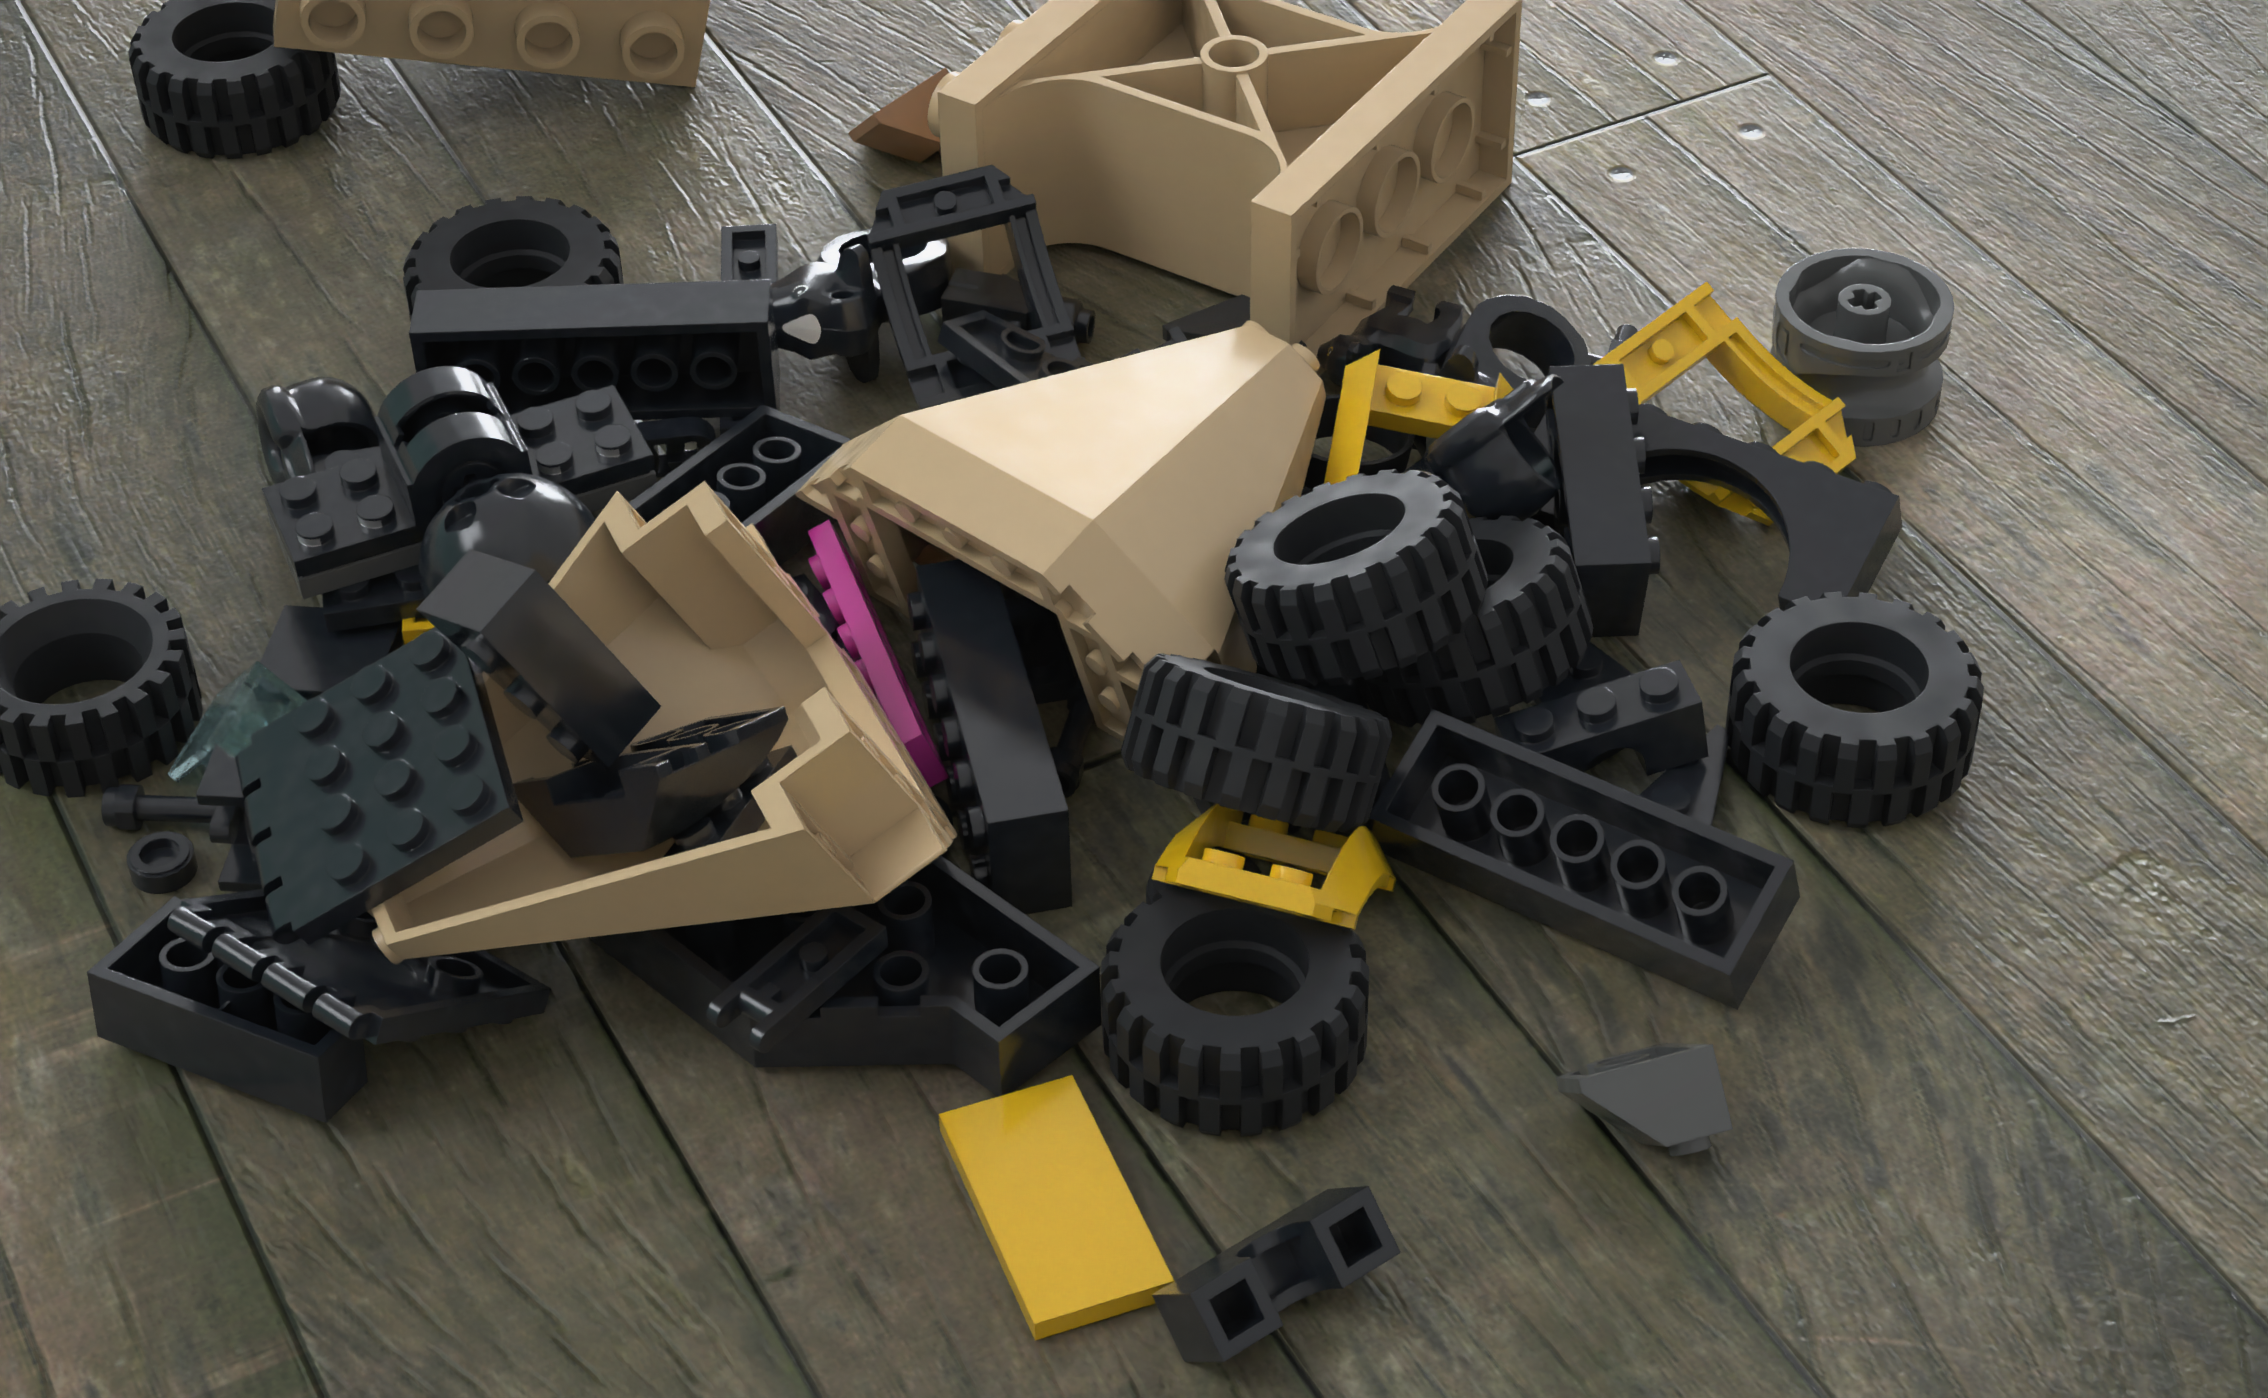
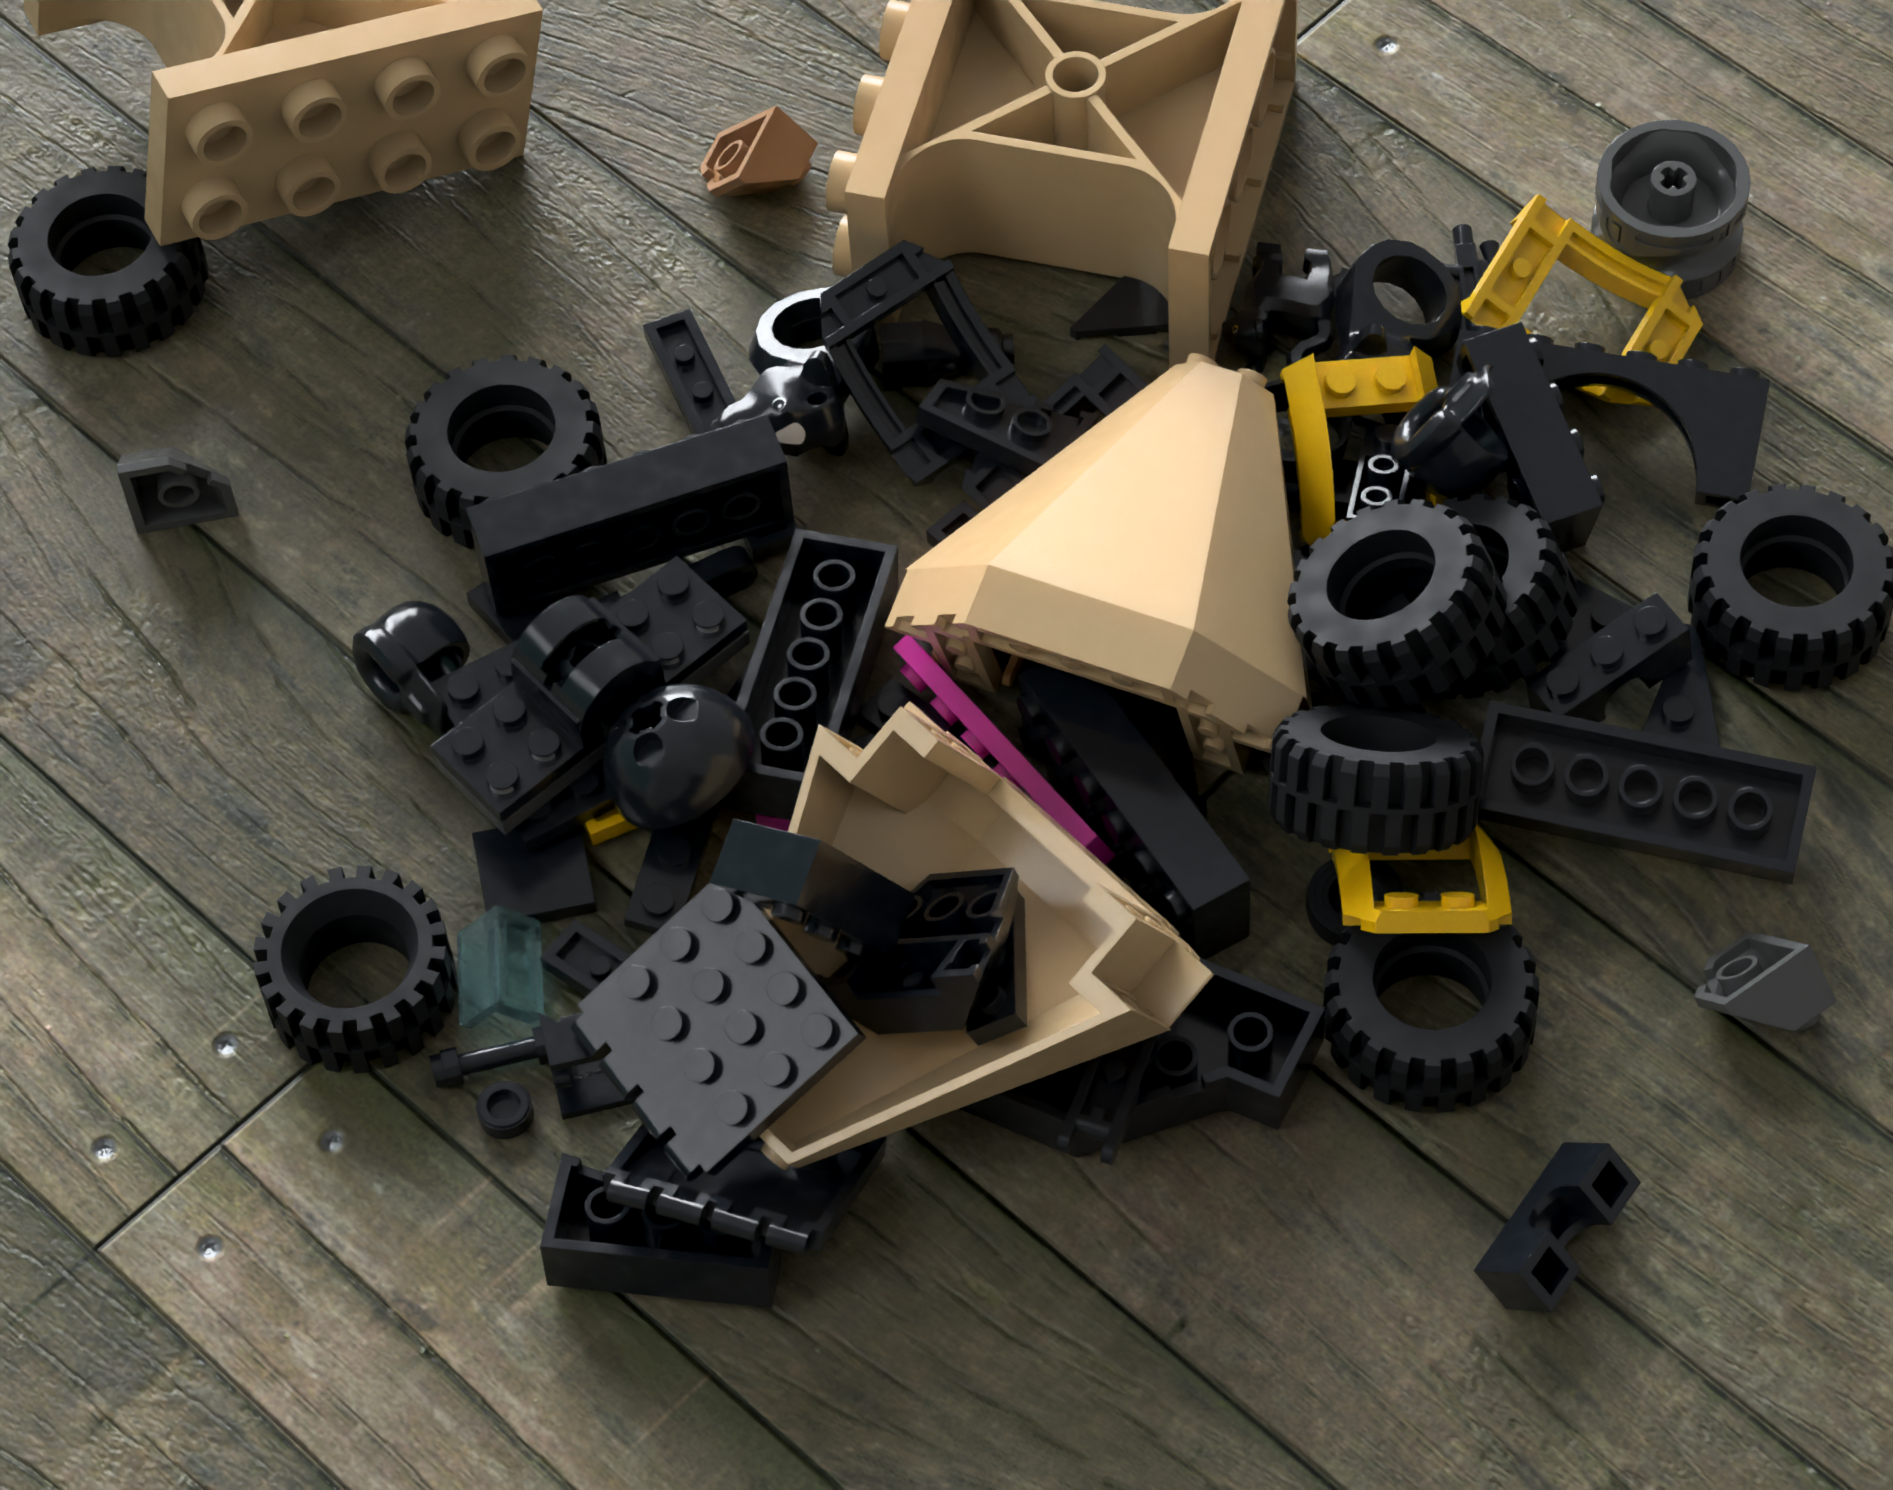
camera: 15 degrees left, 15 degrees up
yellow tile [939,1075,1174,1341] -> none
none -> dark grey slope [117,446,239,534]

